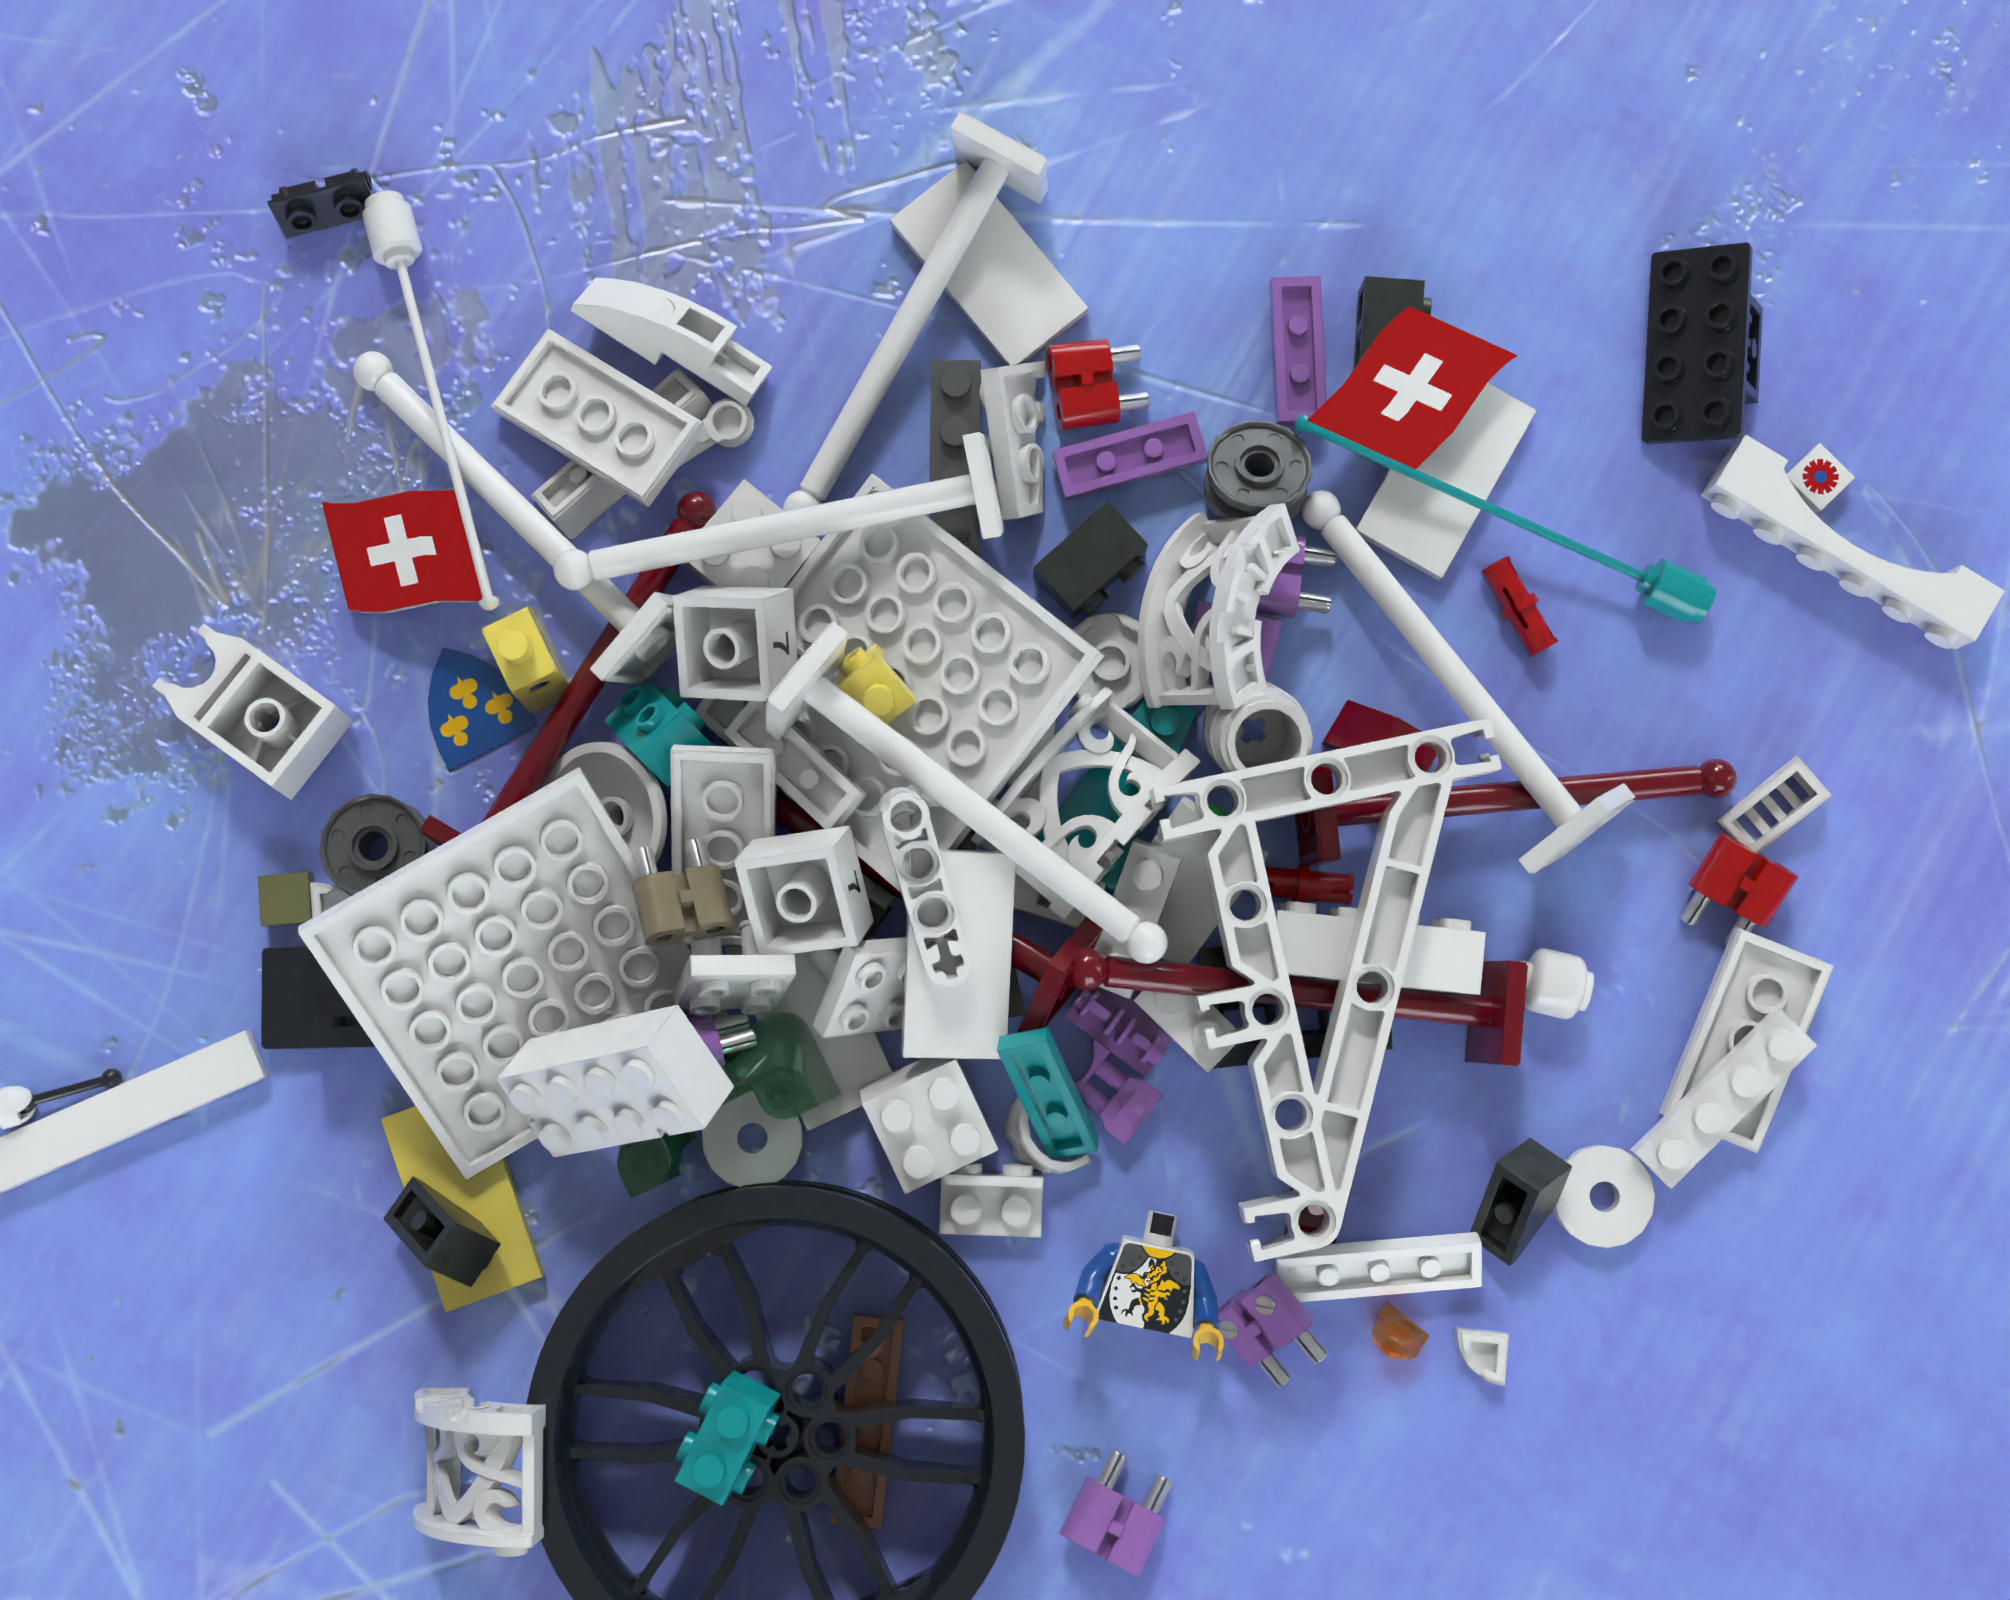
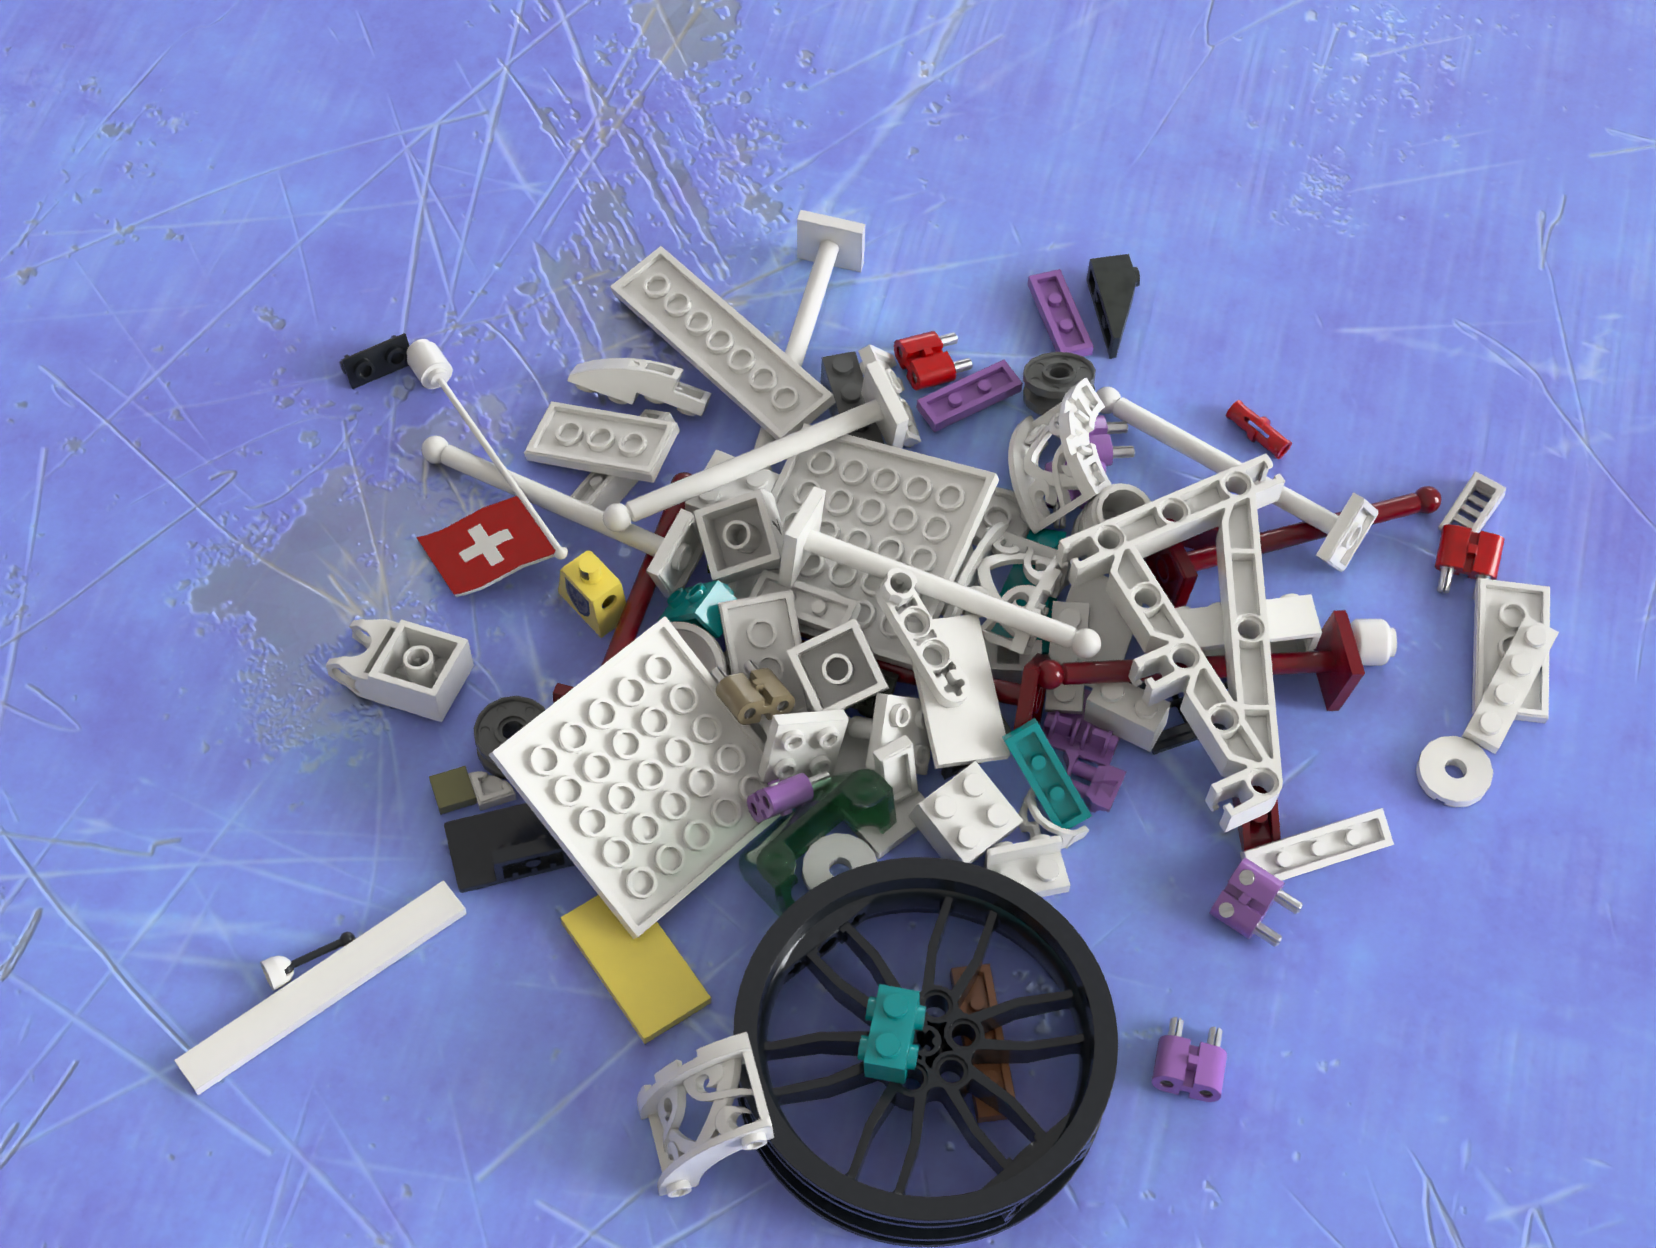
camera: 15 degrees left, 25 degrees down
pearl dark grey slope [383,1176,501,1287] -> none
blue sticker [428,648,538,771] -> none
white piece [496,1004,734,1157] -> none
white plate [678,398,754,468] -> none
light yellow bracket [836,643,916,725] -> none
white tile [890,160,1088,366] -> none
pearl dark grey brick [1033,501,1148,619] -> none
torso [1063,1210,1224,1361] -> none
red flag [1294,306,1716,624] -> none
white tile [1356,383,1537,581] -> none
clear orange plate [1371,1302,1429,1360] -> none
white tile [1454,1327,1509,1386] -> none
pearl dark grey slope [1470,1138,1572,1266] -> none
black bracket [1642,242,1763,444] -> none
white arch [1701,434,2005,649] -> none
white tile [1787,443,1855,514] -> none
none -> white plate [610,246,836,440]
none -> white tile [873,735,918,809]

